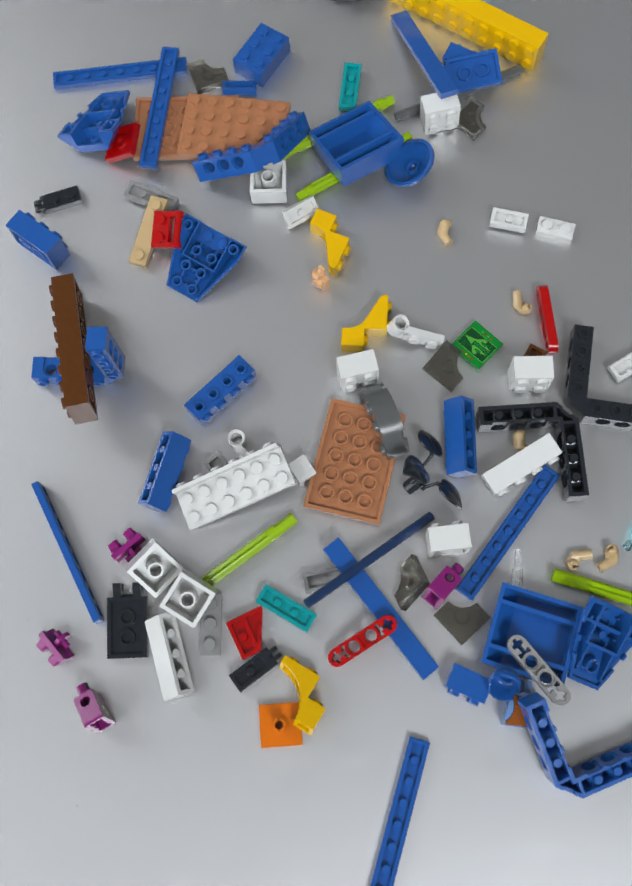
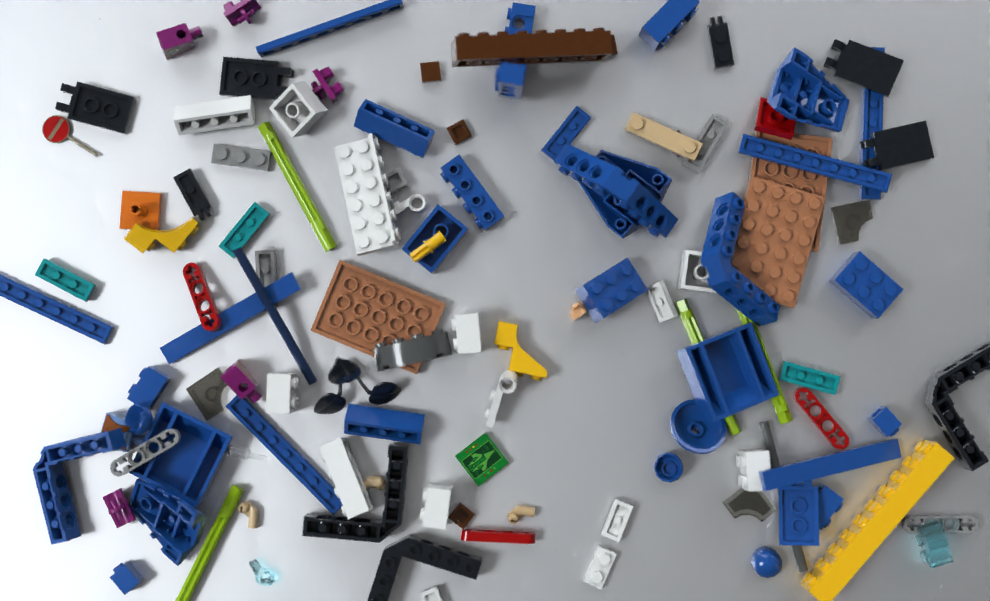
camera: 90 degrees right, 15 degrees up
red plate [151,210,185,249] -> none
white brick [159,569,218,628] -> none
blue tile [222,80,257,95] -> none
red wing [226,606,263,660] -> none
white panel [289,454,316,487] -> none
yellow arch [310,208,352,277] -> none
clear smoke tile [394,554,430,611] -> none
clear smoke tile [422,340,464,393] -> none
tan arm [437,219,453,246] -> none
tan arm [596,544,619,573] -> none
none -> teal plate [35,258,96,302]
none -> piece [42,115,98,157]
none -> black tile [55,82,135,134]
none -> magenta hips [102,488,136,528]
none -> blue brick [402,204,469,274]
none -> yellow axle [410,231,446,262]
none -> reddish brown tile [420,61,441,83]
none -> reddish brown tile [447,119,472,146]
none -> blue tile [541,106,592,161]
none -> blue brick [554,143,679,238]
none -> blue brick [575,257,648,323]
none -> blue hair [654,453,684,483]
none -> blue hair [751,546,782,578]
none -> red beam [793,387,849,449]
none -> black tile [823,39,904,97]
none -> black tile [859,121,934,171]
none -> blue brick [867,406,902,437]

